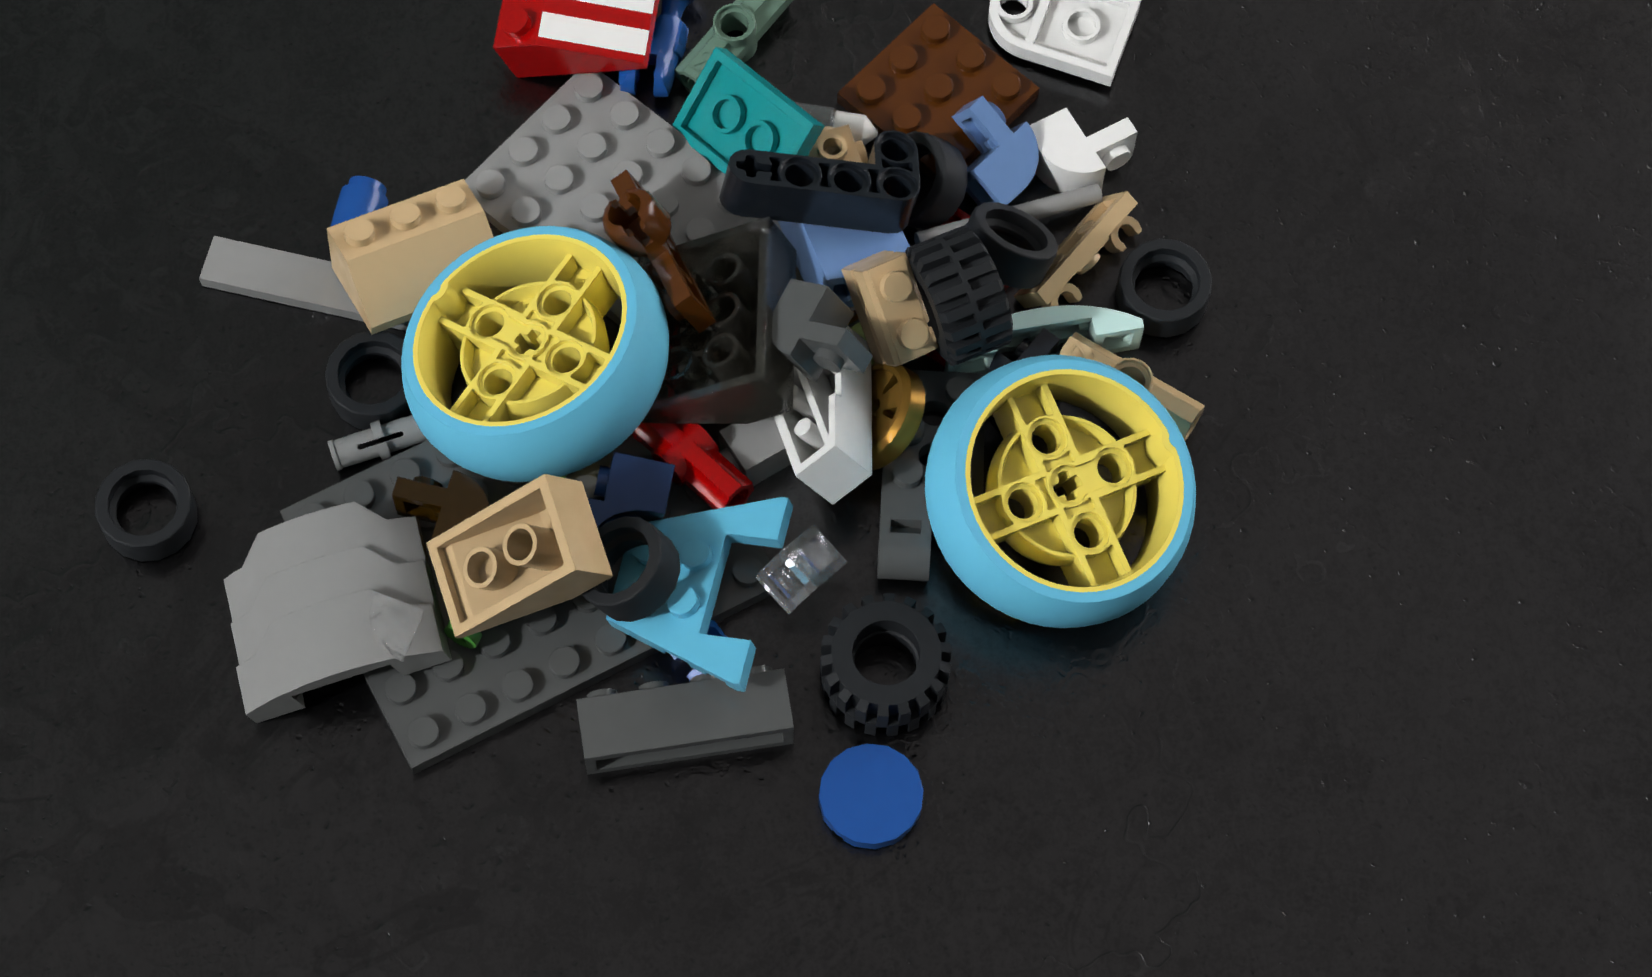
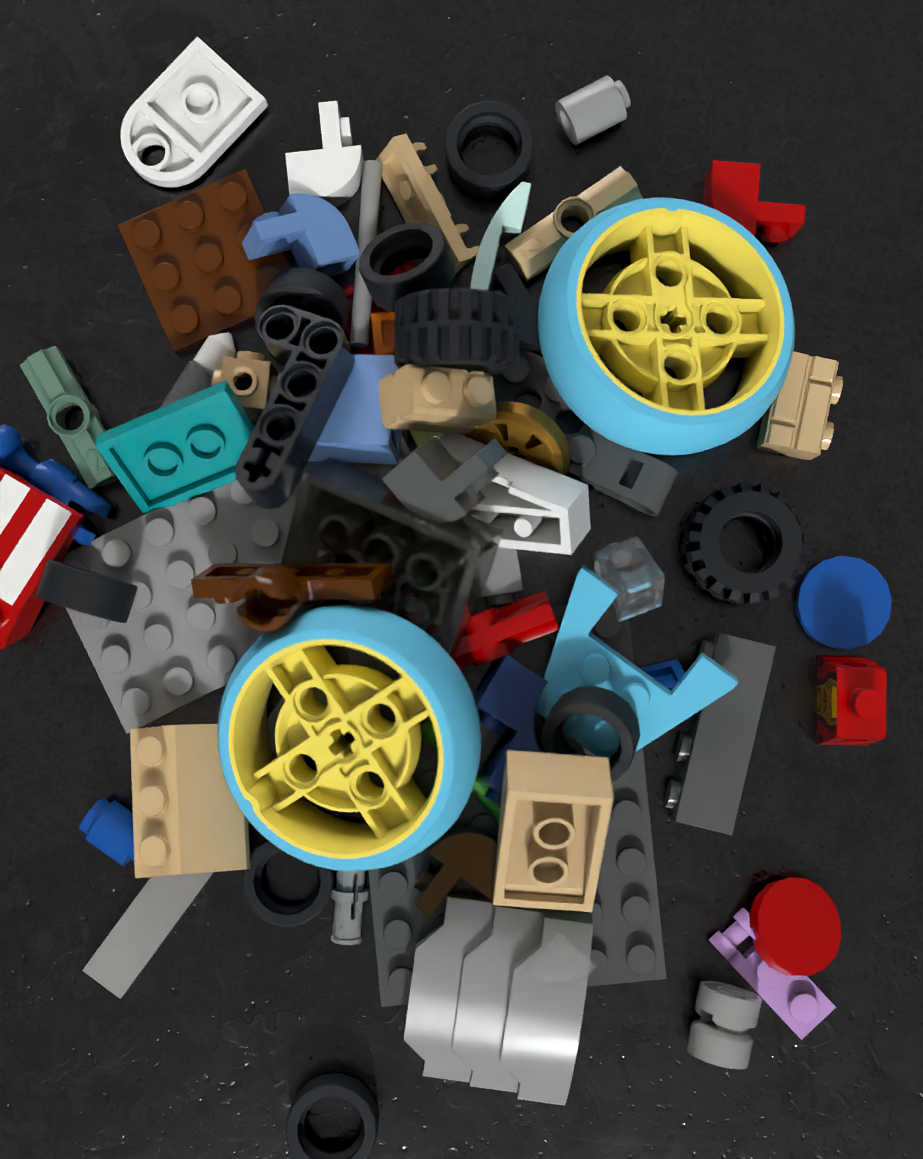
camera: 65 degrees left, 20 degrees up
none -> black tyre [36,560,138,623]
none -> light grey brick [555,75,631,145]
none -> light grey wheel [686,981,762,1069]
none -> red brick [703,160,806,242]
none -> lavender plate [709,907,836,1040]
none -> red tile [749,877,841,976]
none -> tan brick [756,351,843,460]
none -> red torso [816,655,886,746]

